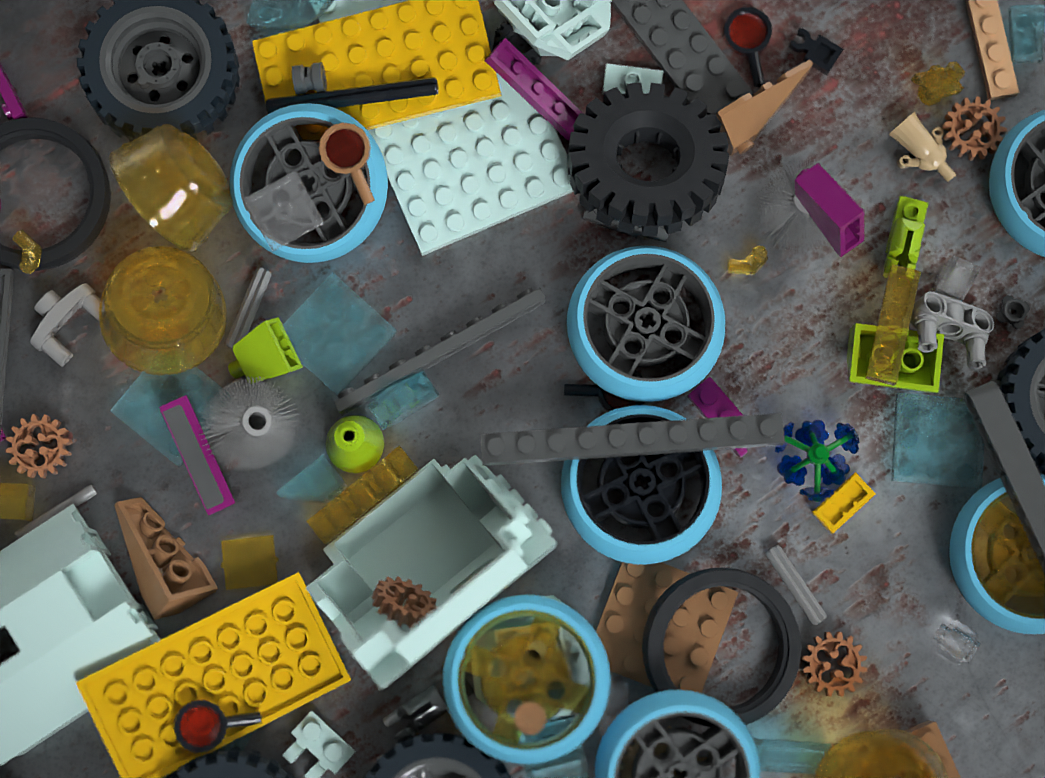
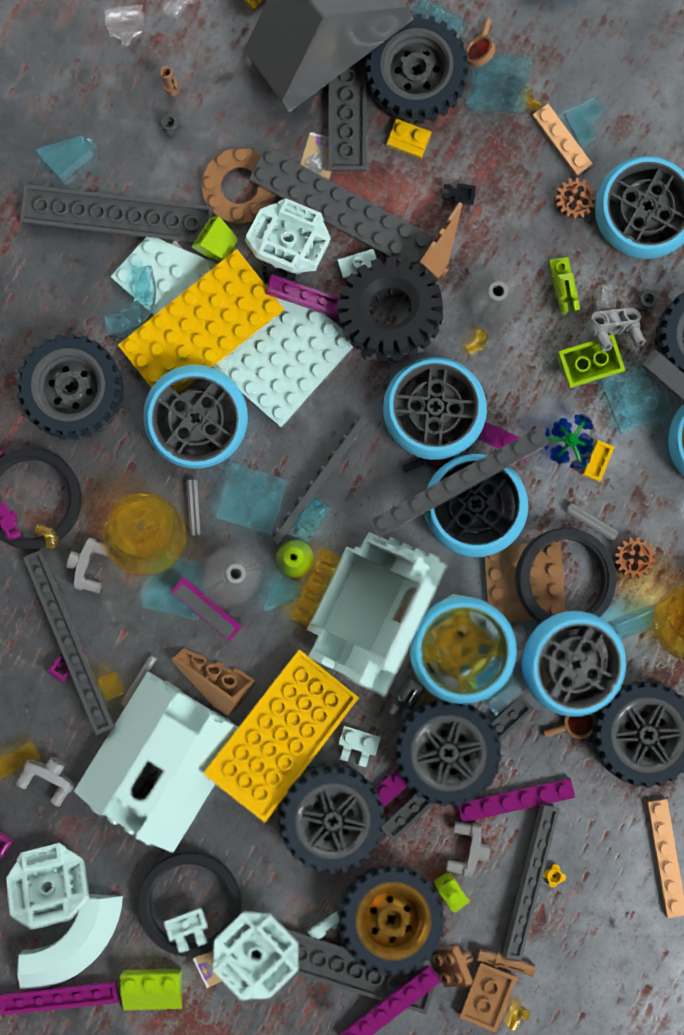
camera: 25 degrees left, 5 degrees up
nougat gear [5,414,73,479] -> none
clear yellow piece [109,124,234,252] -> none
piece [173,700,262,753] -> none
clear yellow piece [221,535,279,590] -> none
lime torso [228,317,303,384] -> none
clear plate [243,170,325,252] -> none
black axle [266,77,439,114] -> none
dark grey wheel [292,62,327,95] -> none
piece [319,123,375,205] -> none
nougat gear [371,576,437,629] -> none
medium nougat piece [514,702,546,735] -> none
piece [723,7,772,87] -> none
magenta slope [794,163,864,257] -> none
clear yellow plate [865,264,921,386] -> none
tan piece [889,112,957,182] -> none
clear yellow hips [910,61,966,106] -> none

